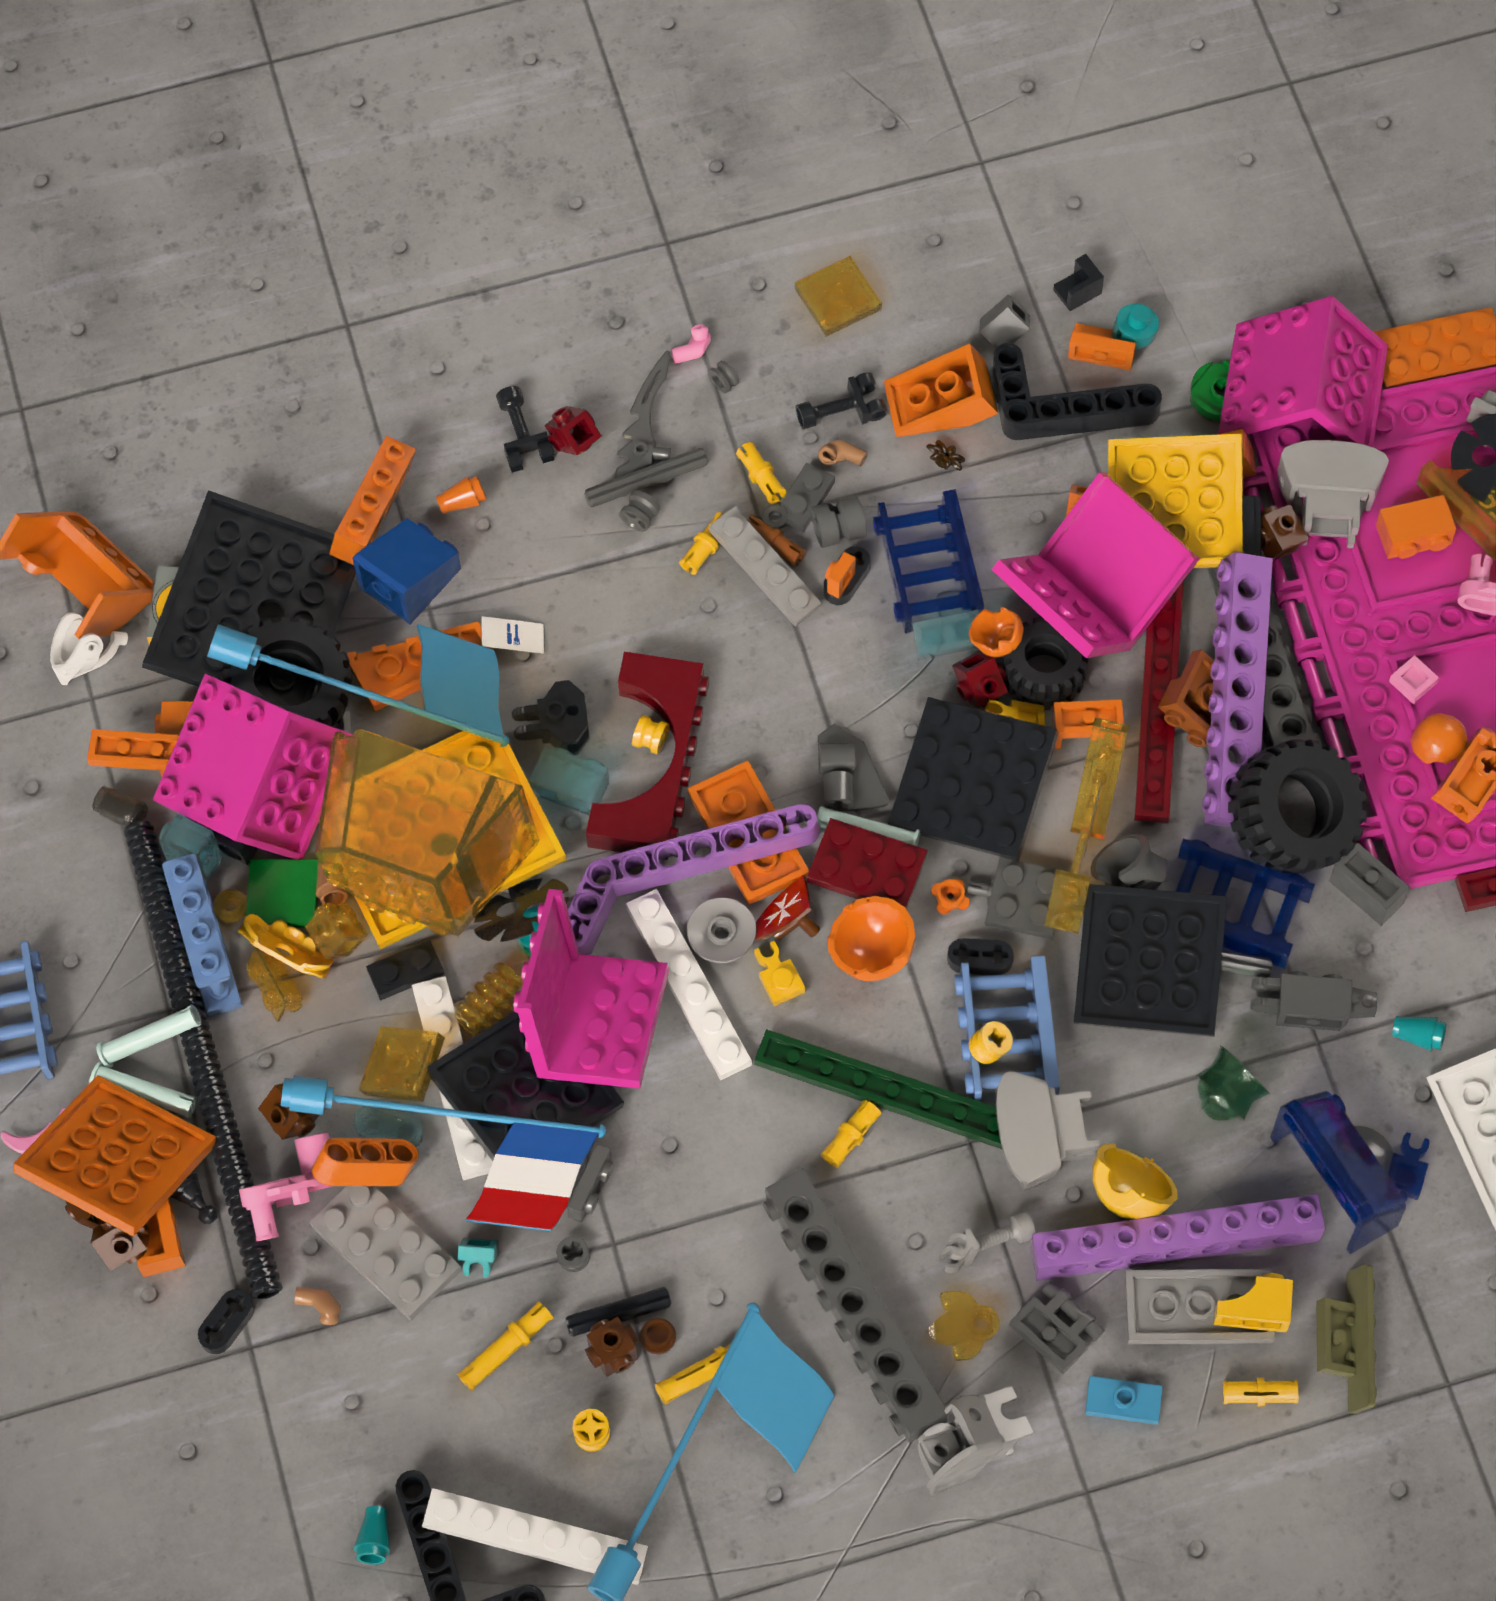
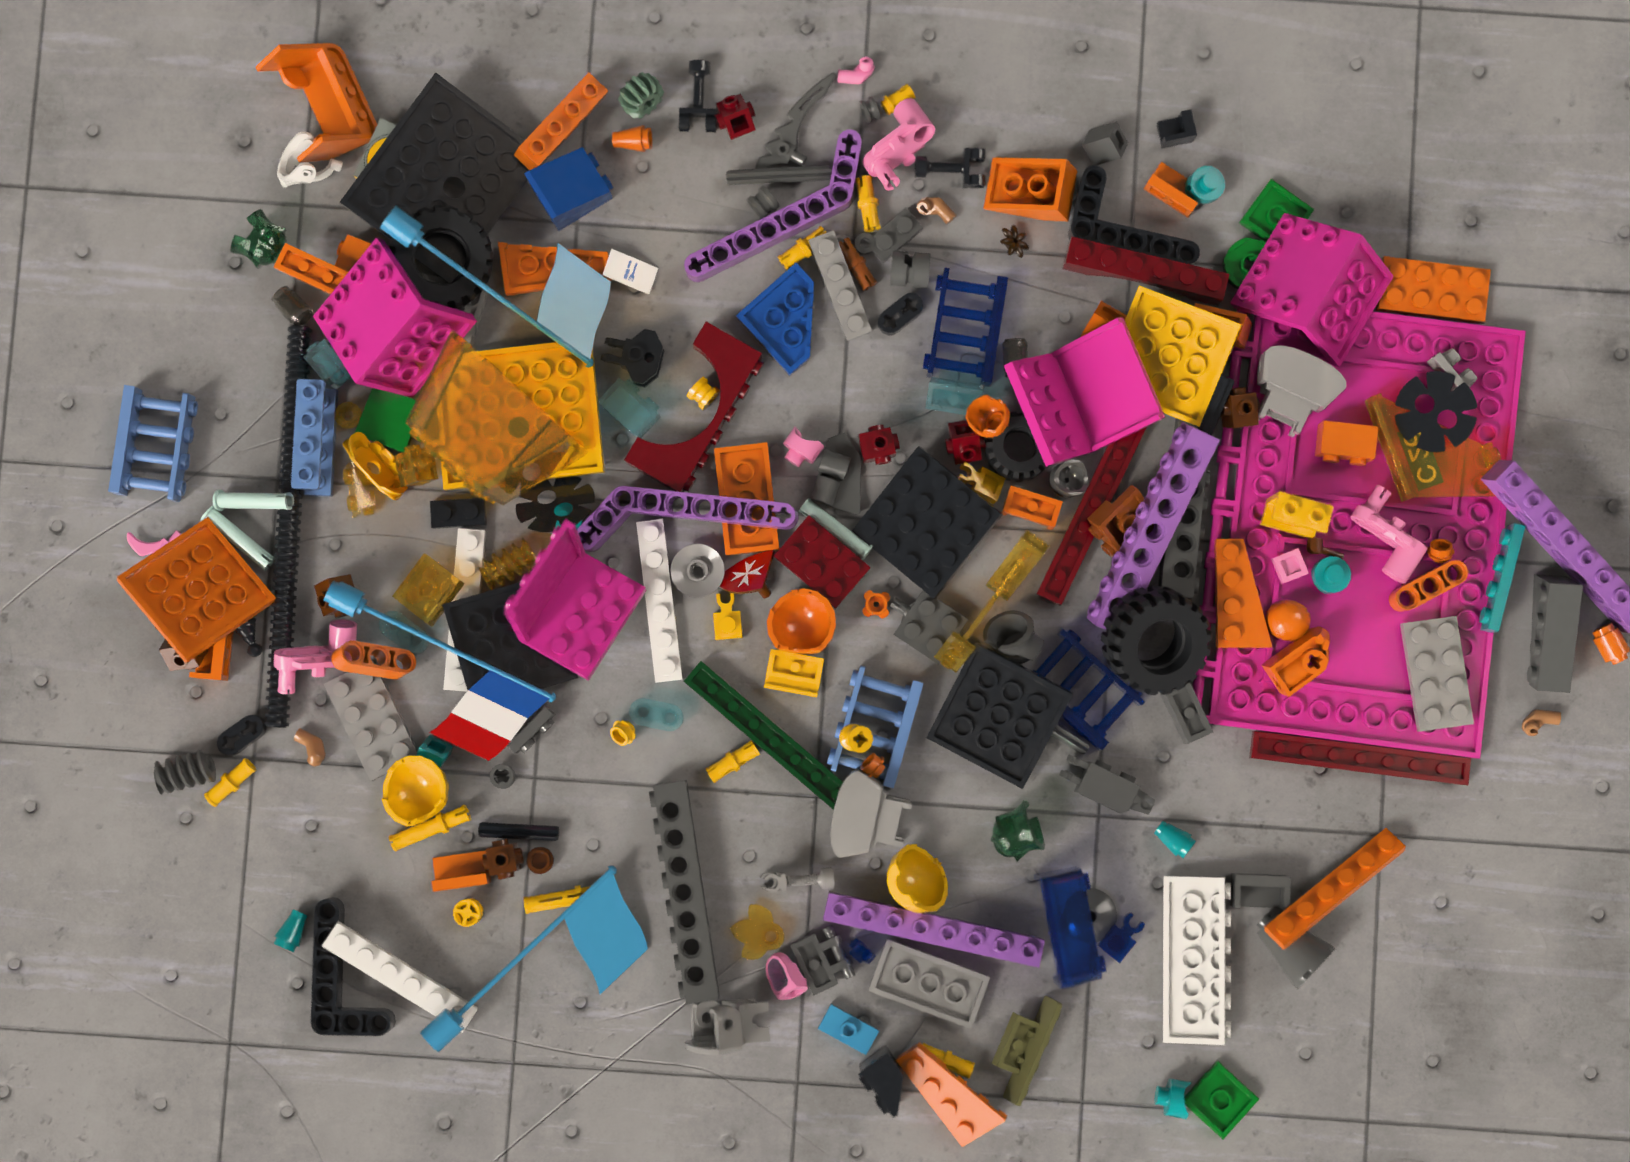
camera: 20 degrees right, 20 degrees up
clear yellow plate [795,256,882,336] -> none
orange plate [825,552,856,599] -> none
black beam [947,938,1014,975] -> none
yellow arch [1213,1273,1293,1332] -> none
none -> dark grey piece [154,750,216,795]
none -> yellow pin [204,758,257,807]
none -> clear green helmet [230,209,286,269]
none -> yellow cylinder [381,756,449,826]
none -> orange panel [432,850,491,892]
none -> yellow plate [610,720,636,746]
none -> sand green gear [618,72,664,119]
none -> clear light blue plate [629,698,684,731]
none -> medium lavender beam [684,129,861,282]
none -> blue plate [736,262,814,376]
none -> yellow plate [764,649,824,697]
none -> bright pink rock [766,952,808,1000]
none -> bright pink piece [783,426,824,468]
none -> clear blue plate [848,936,876,964]
none -> dark red brick [858,425,900,465]
none -> black slope [858,1045,904,1118]
none -> orange plate [860,753,885,778]
none -> bright pink piece [862,98,935,191]
none -> yellow pin [880,84,916,115]
none -> wing [896,1042,1007,1147]
none -> clear smoke piece [1002,338,1028,378]
none -> dark grey piece [1050,459,1088,498]
none -> dark red arch [1062,237,1229,306]
none -> orange wing [1214,539,1272,648]
none -> green tile [1239,179,1315,242]
none -> yellow panel [1260,491,1334,539]
none -> reddish brown hand [1307,538,1344,559]
none -> teal piece [1311,556,1351,594]

